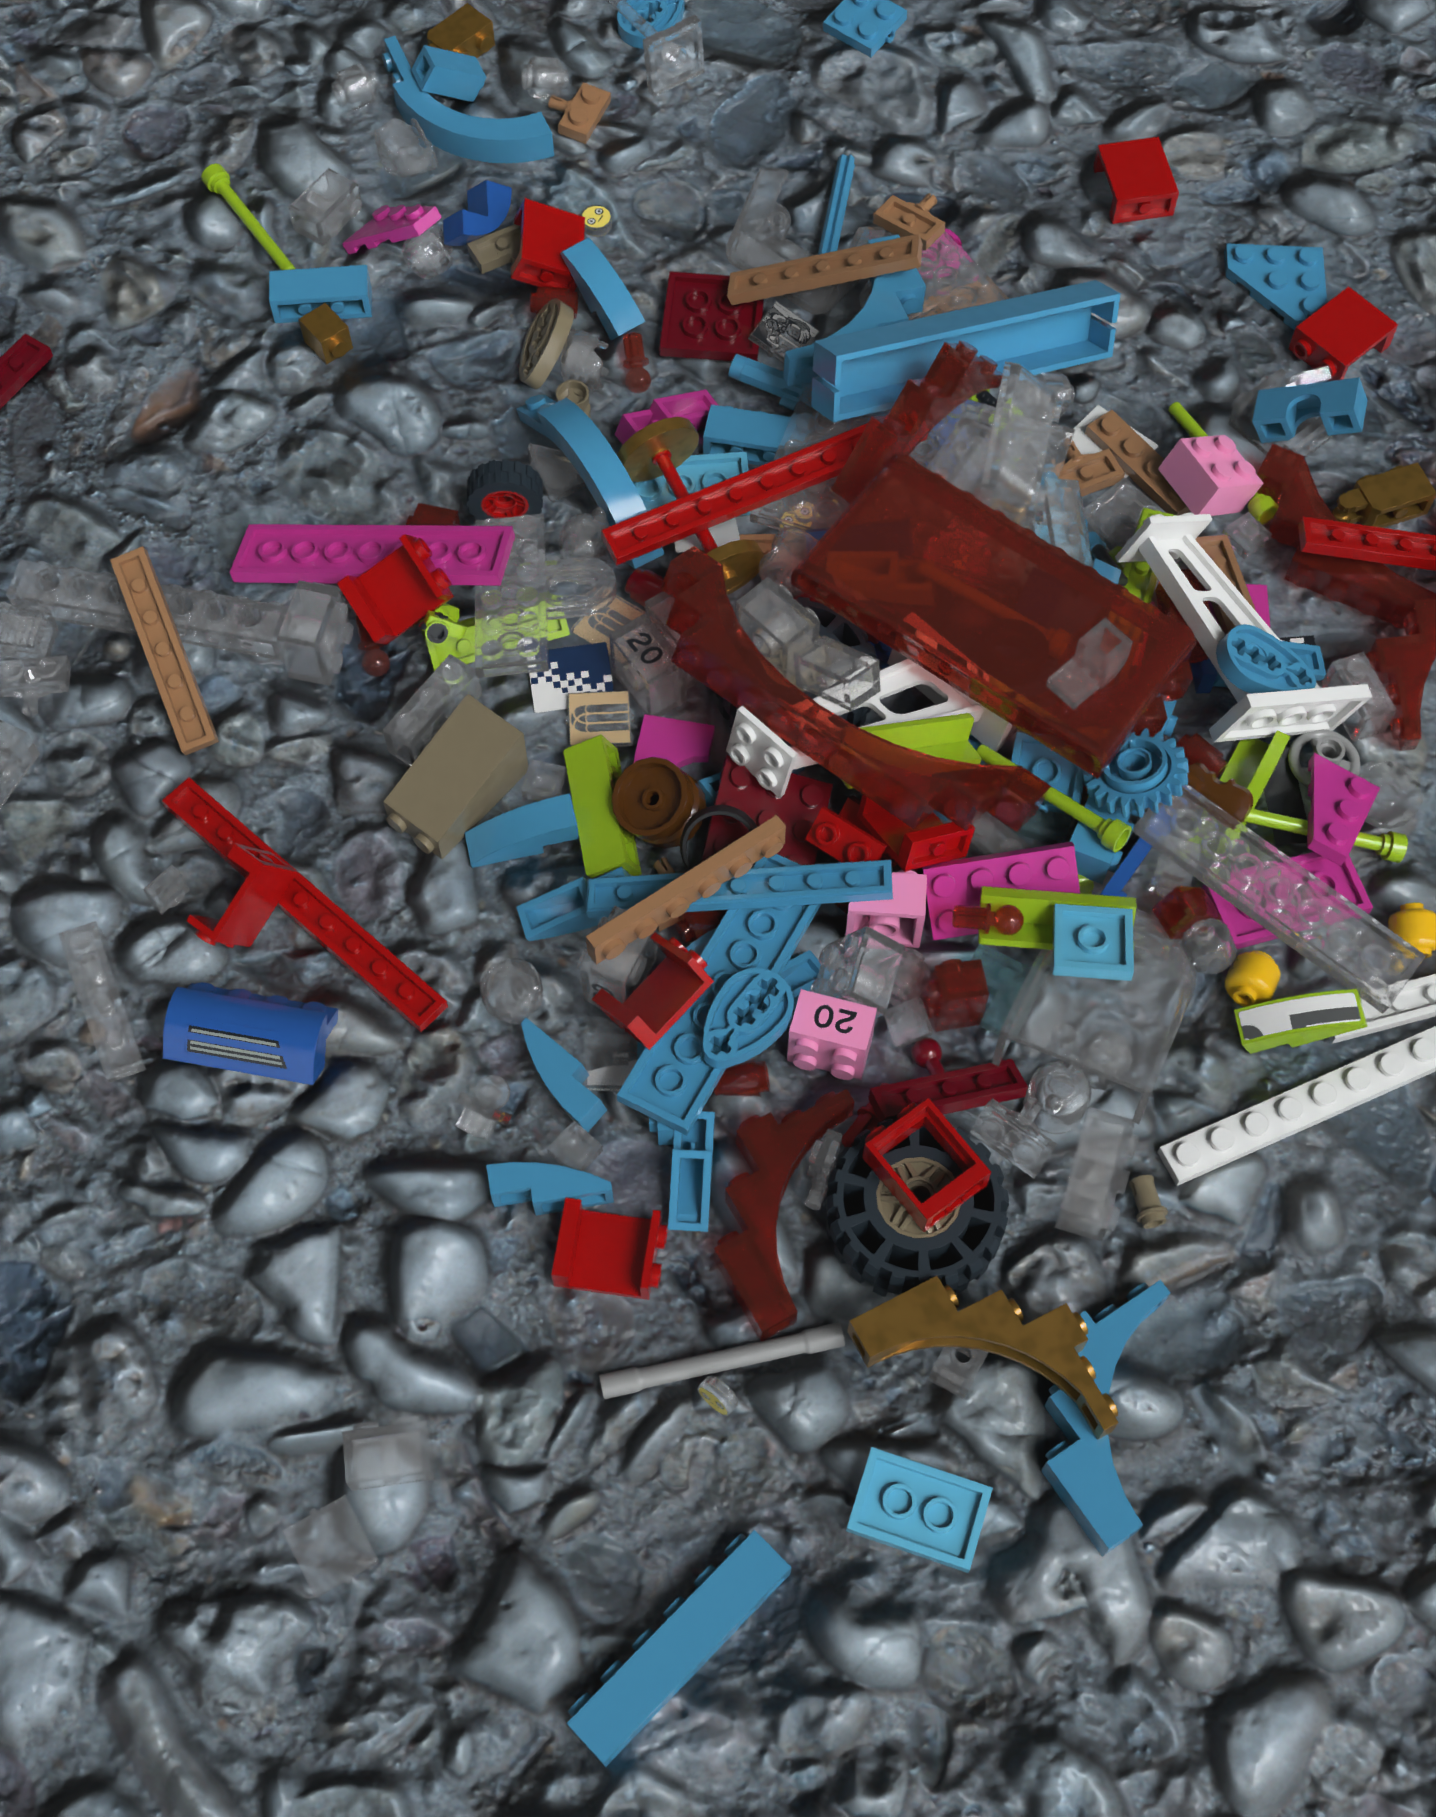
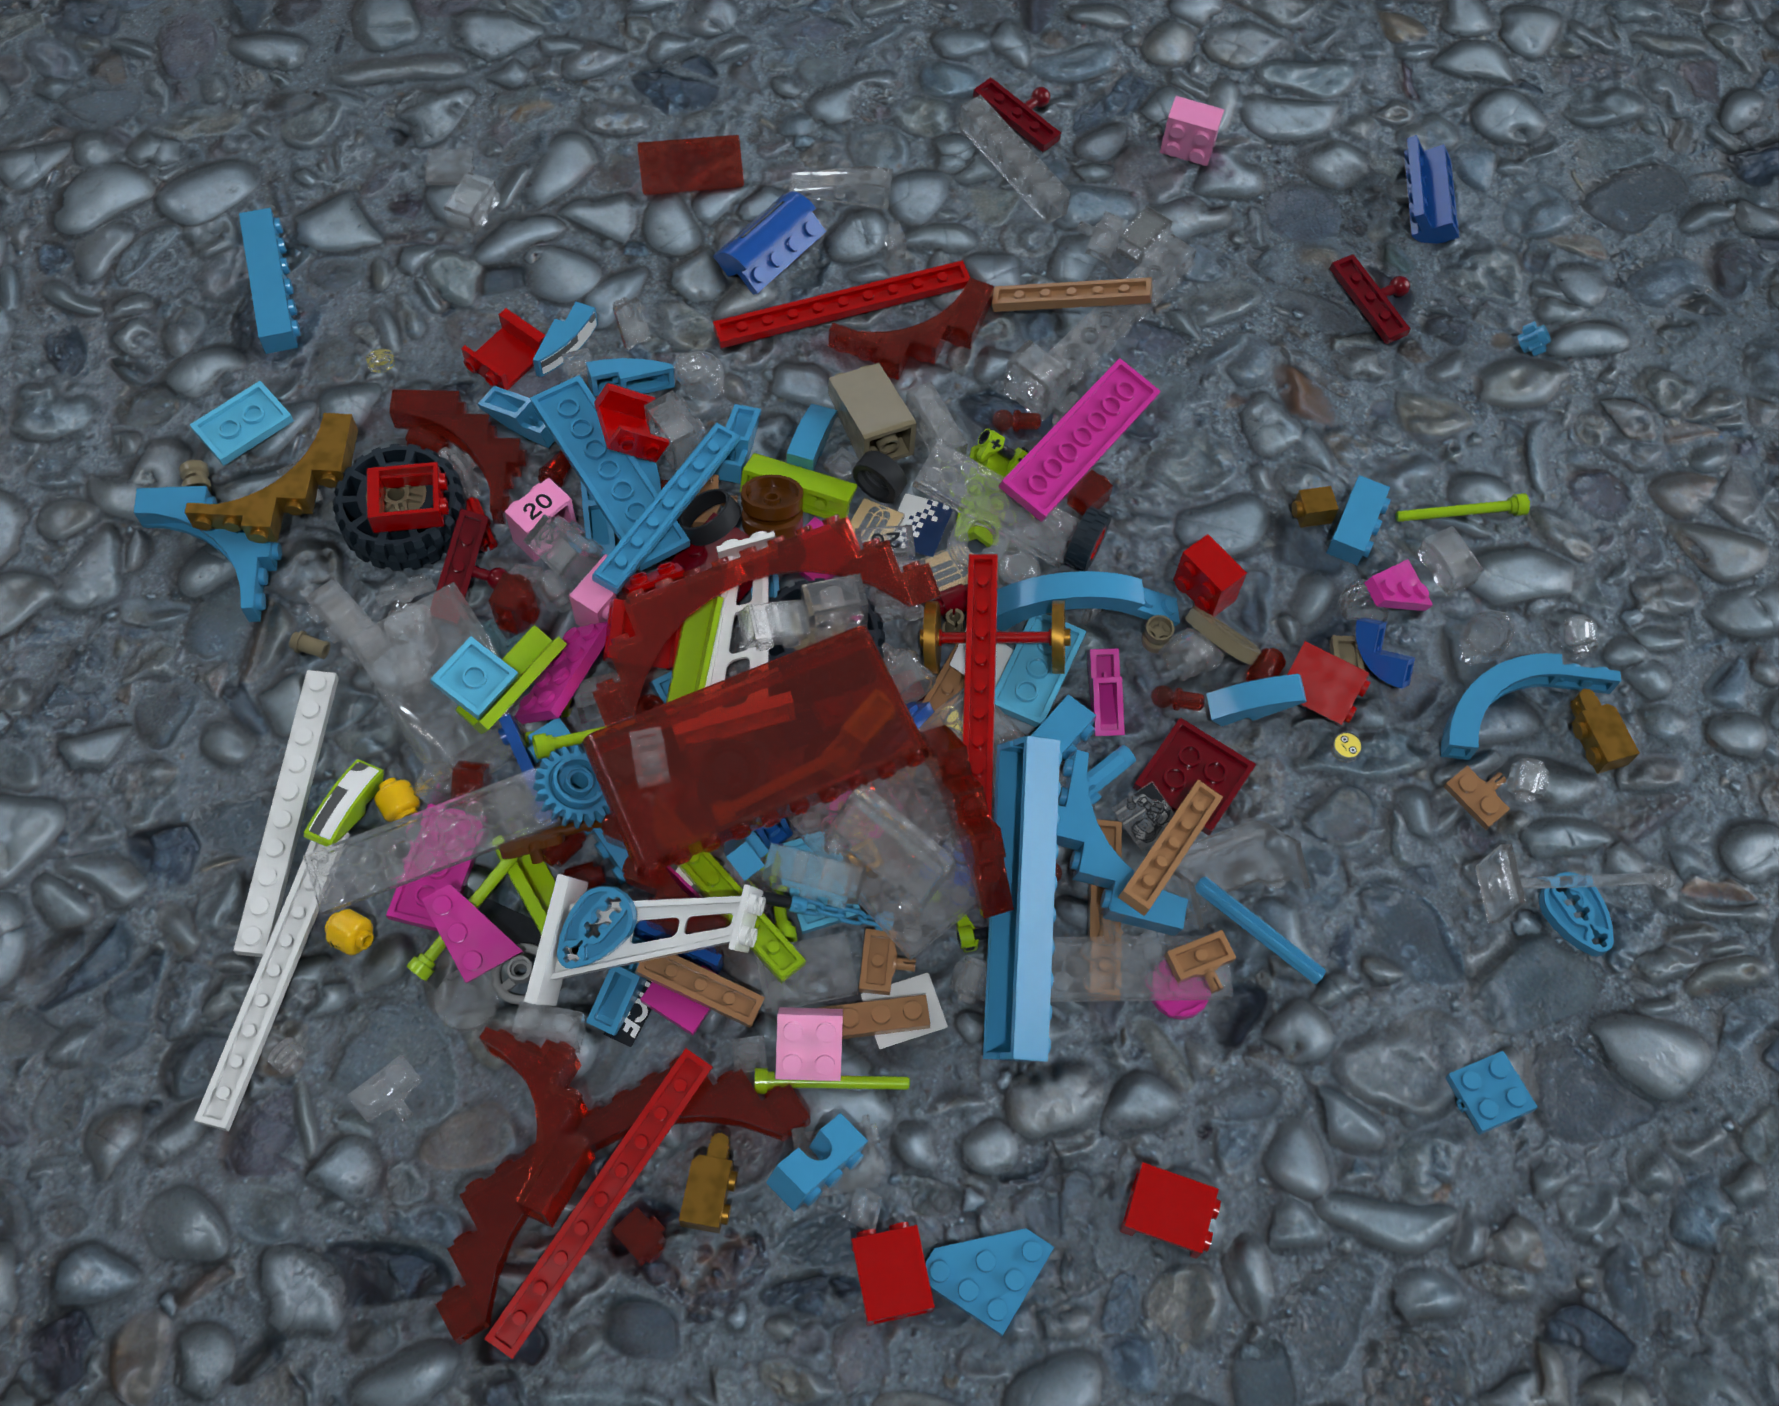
camera: 115 degrees right, 0 degrees up
red panel [186,843,298,948] -> none
red panel [337,534,454,645] -> none
dark azure brick [411,45,487,102] -> none
medium nougat plate [586,815,786,965] -> none
light grey piece [599,1322,845,1399] -> none
dark azure piece [703,968,794,1069] -> none
clear red axle [952,903,1024,935] -> none
none -> dark tan wheel [179,460,212,493]
none -> clear red brick [405,424,450,458]
none -> clear red bracket [637,135,744,195]
none -> clear red arch [829,278,994,380]
none -> black tyre [852,450,907,504]
none -> red brick [1173,534,1247,617]

